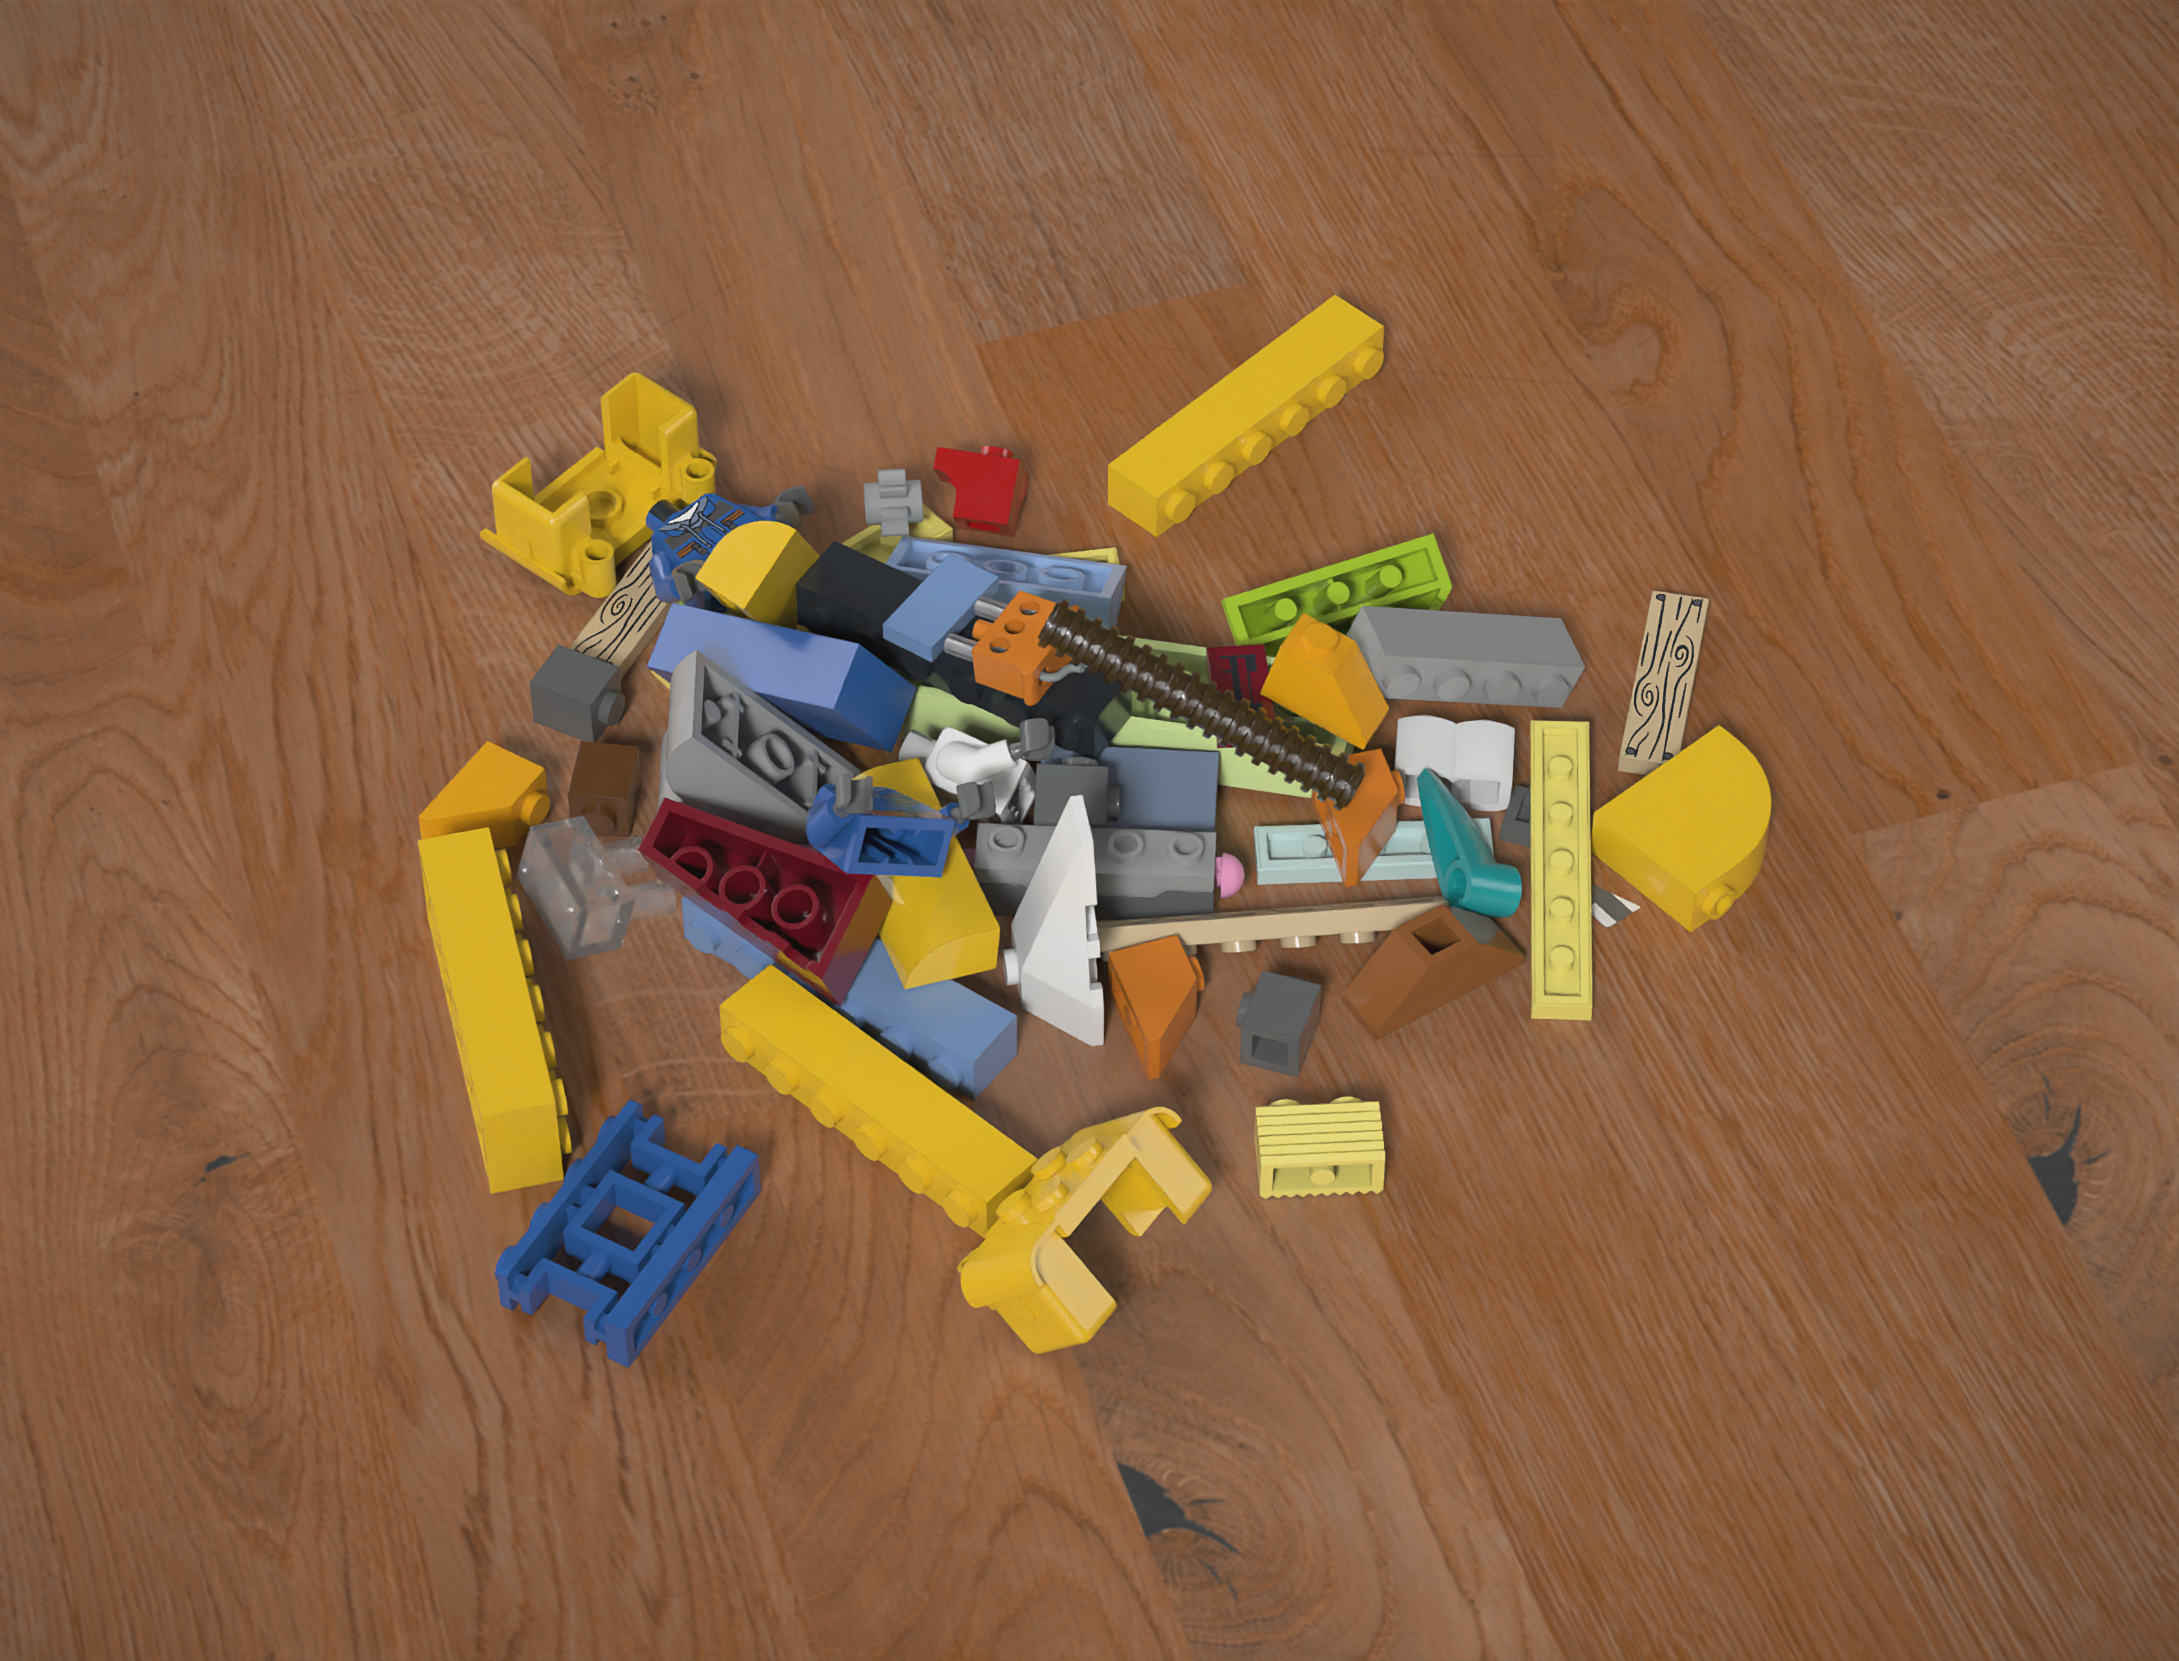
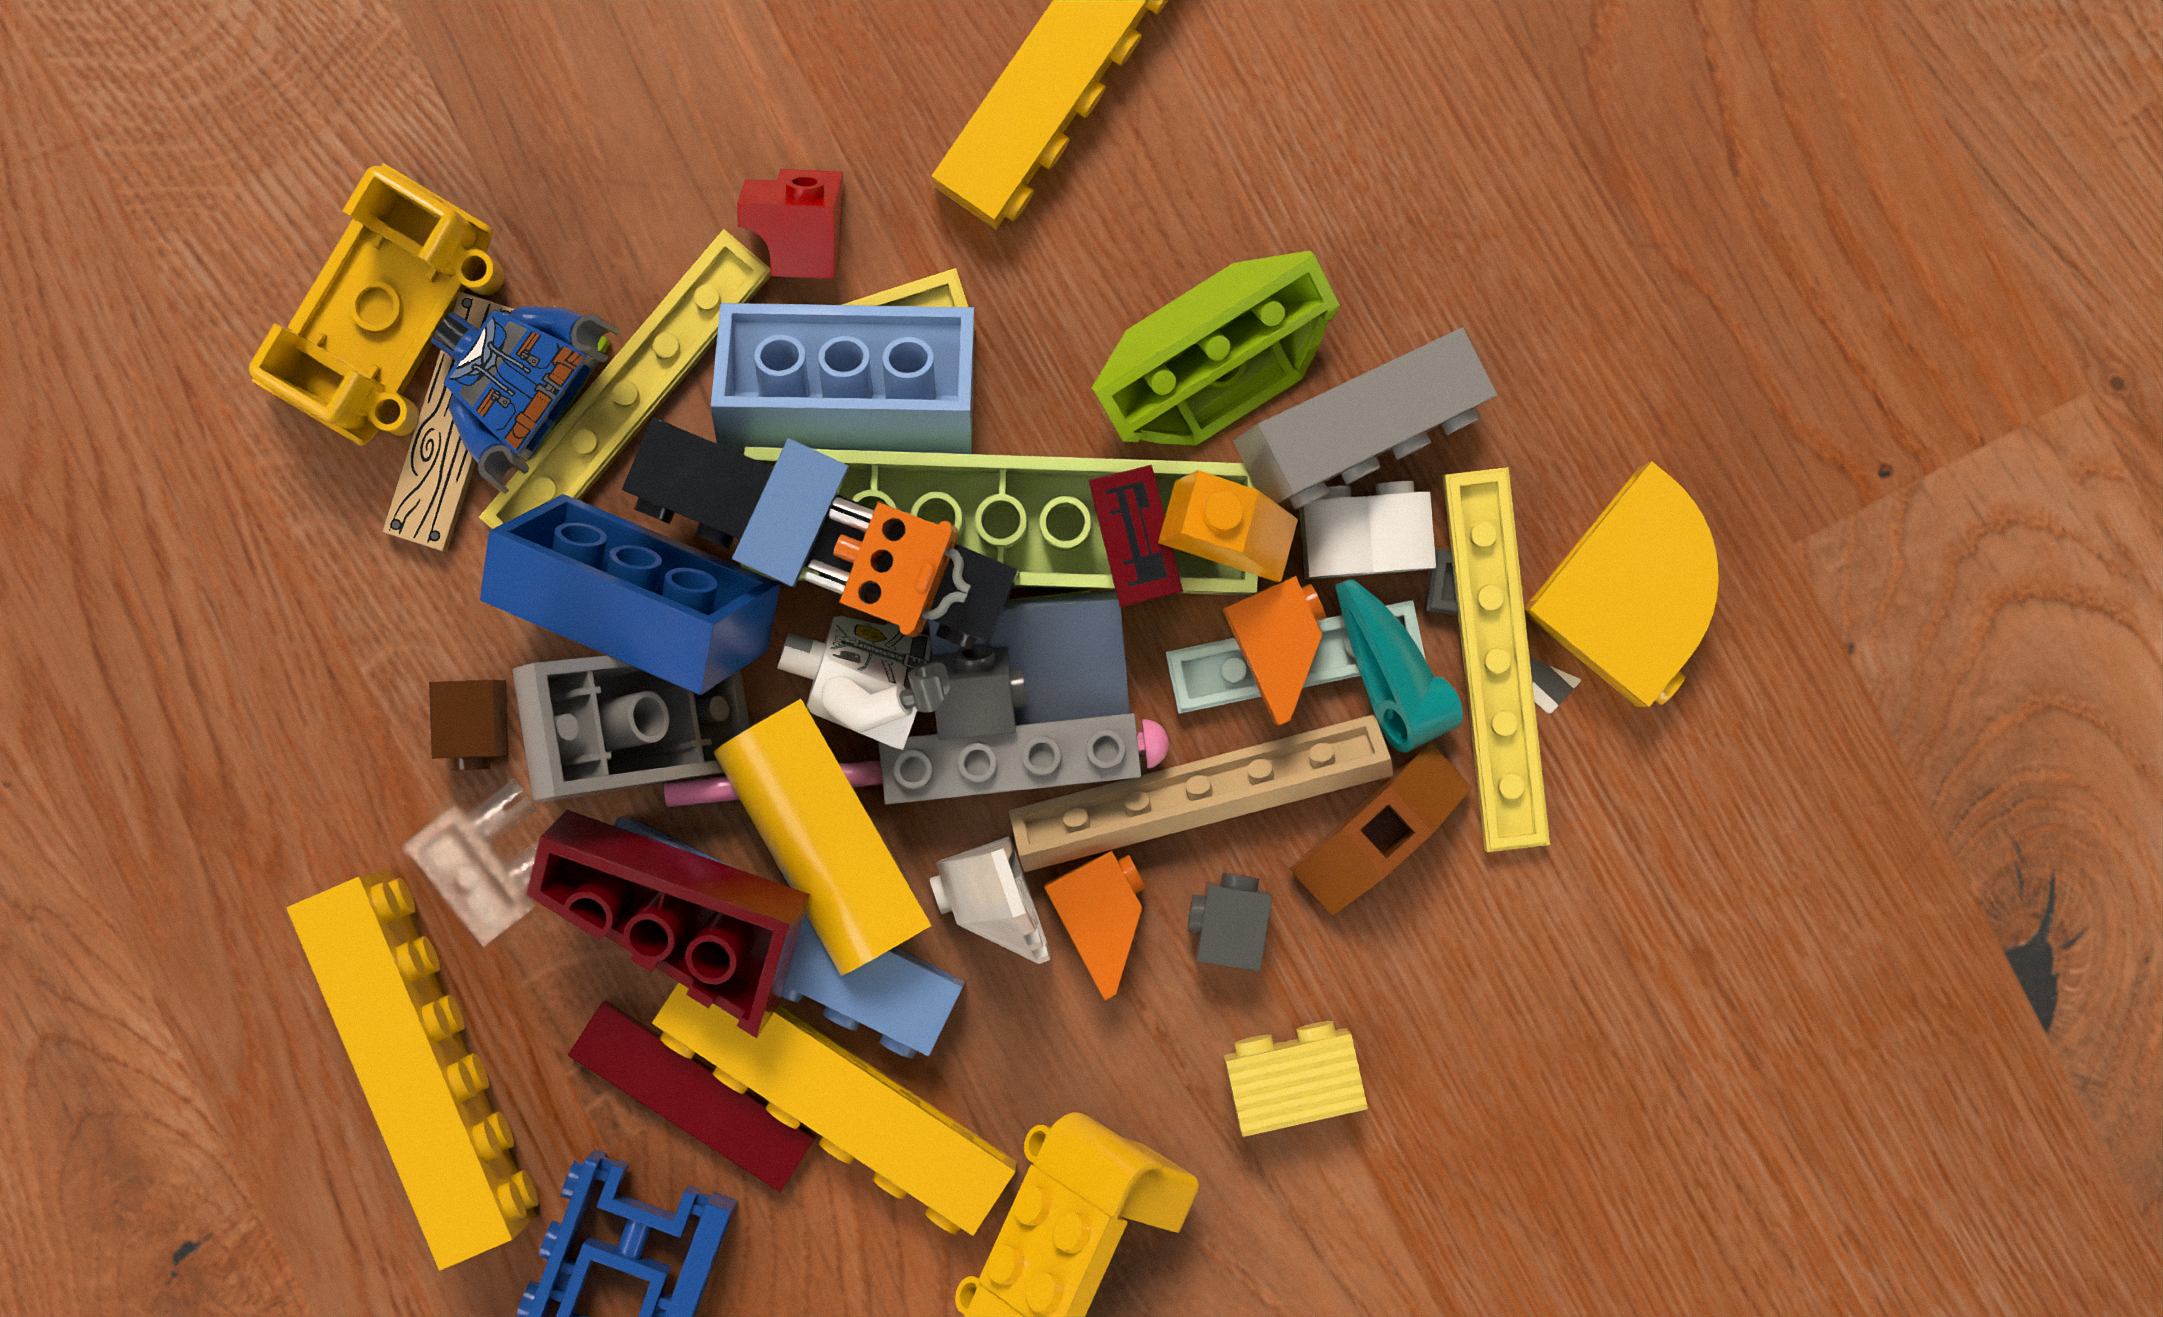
camera: 10 degrees left, 40 degrees up
light orange slope [418,741,550,849] -> none
dark grey brick [530,645,625,742] -> none
yellow brick [695,521,820,630] -> none
blue torso [806,773,996,877] -> none
light grey gear [863,468,923,537] -> none
dark brown piece [1037,599,1366,811] -> none
tan tile [1618,590,1709,775] -> none
none -> dark red tile [568,1000,817,1193]

